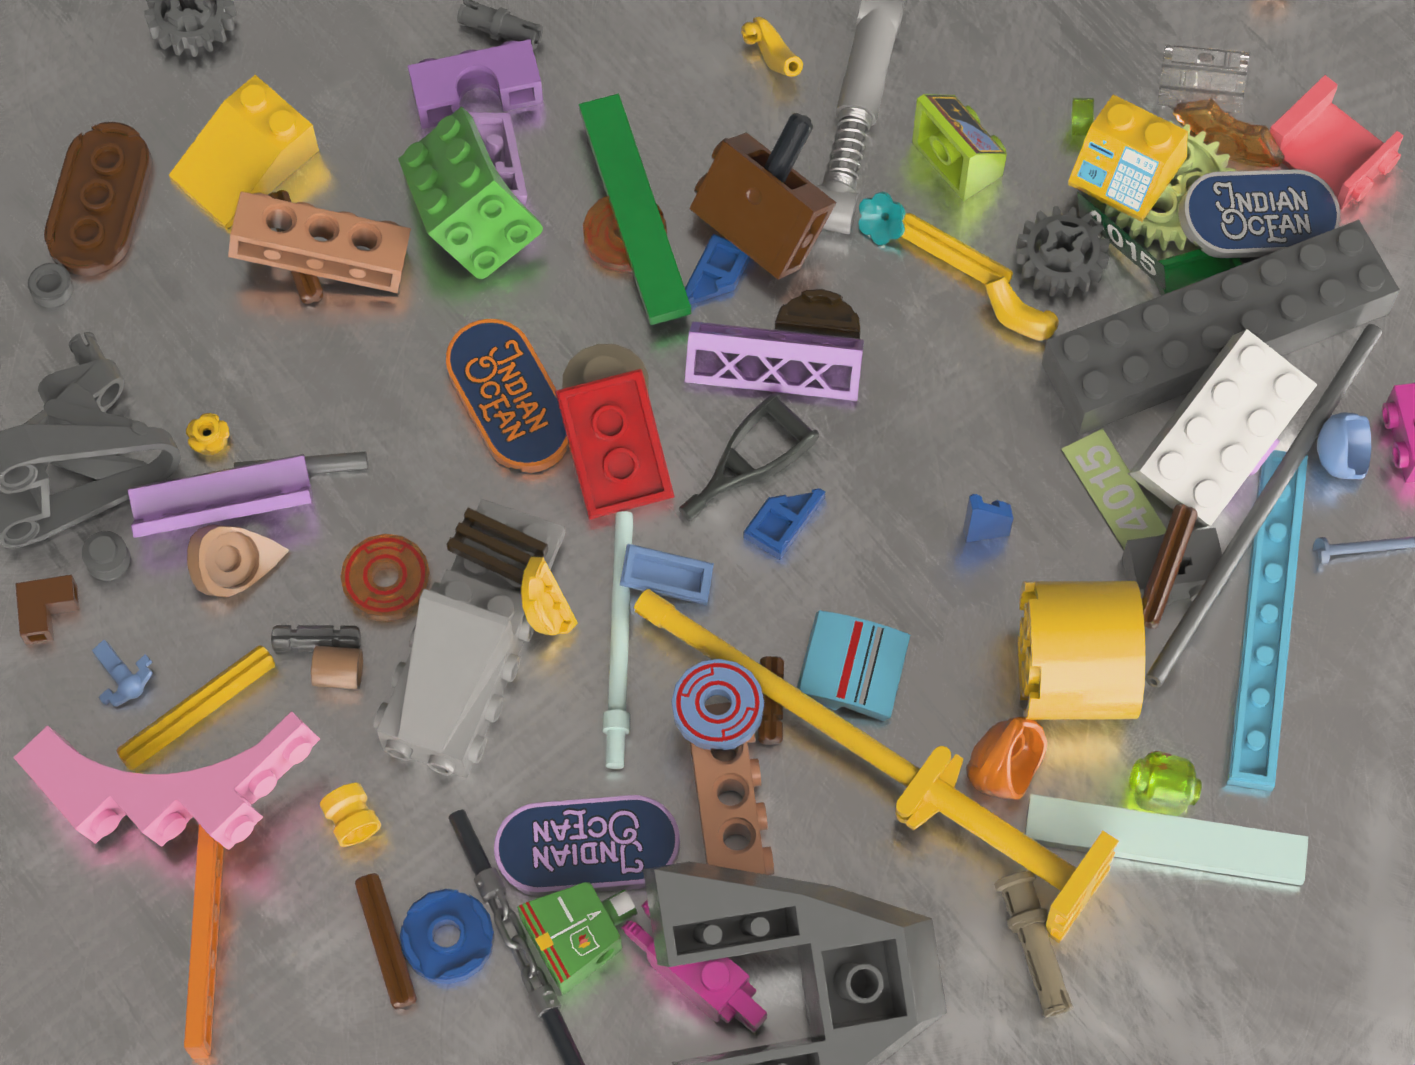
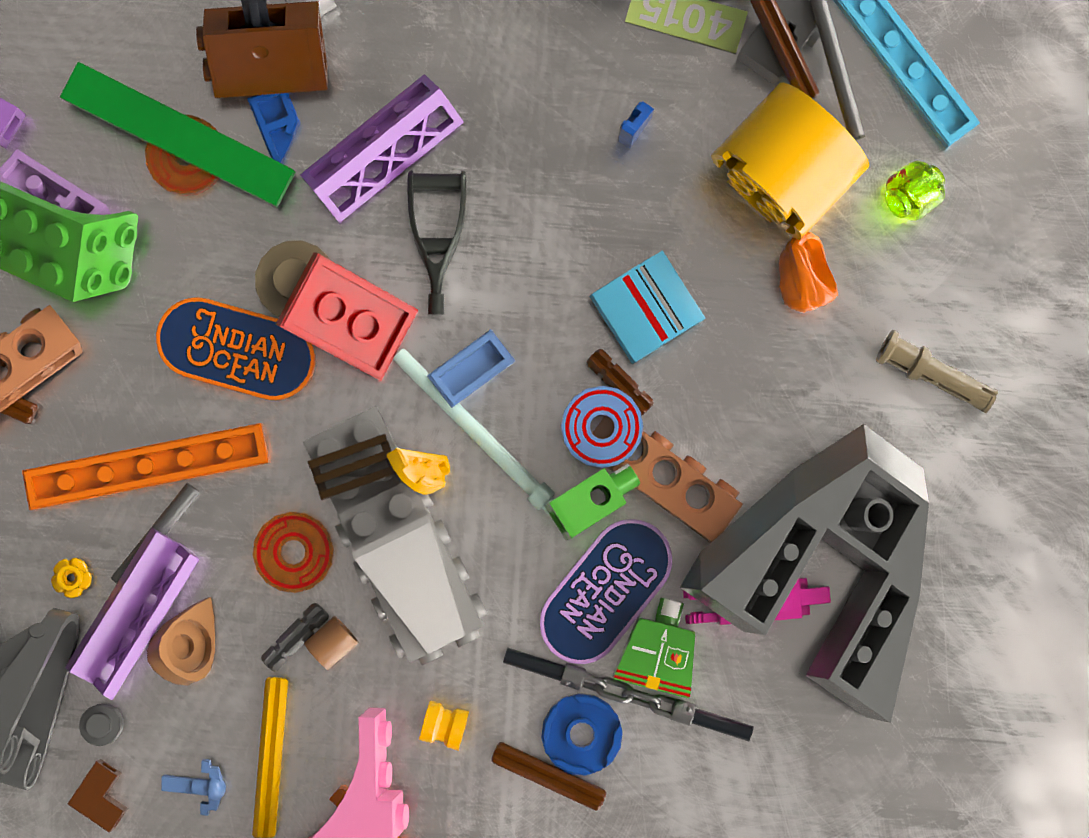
camera: 50 degrees left, 20 degrees up
yellow piece [634,589,1119,943] -> none
blue tile [743,488,826,560] -> none
dark brown tile [775,289,861,339] -> none
light aqua tile [1025,794,1309,886] -> none
none -> orange tile [22,423,270,510]
none -> bright green torso [544,463,641,541]

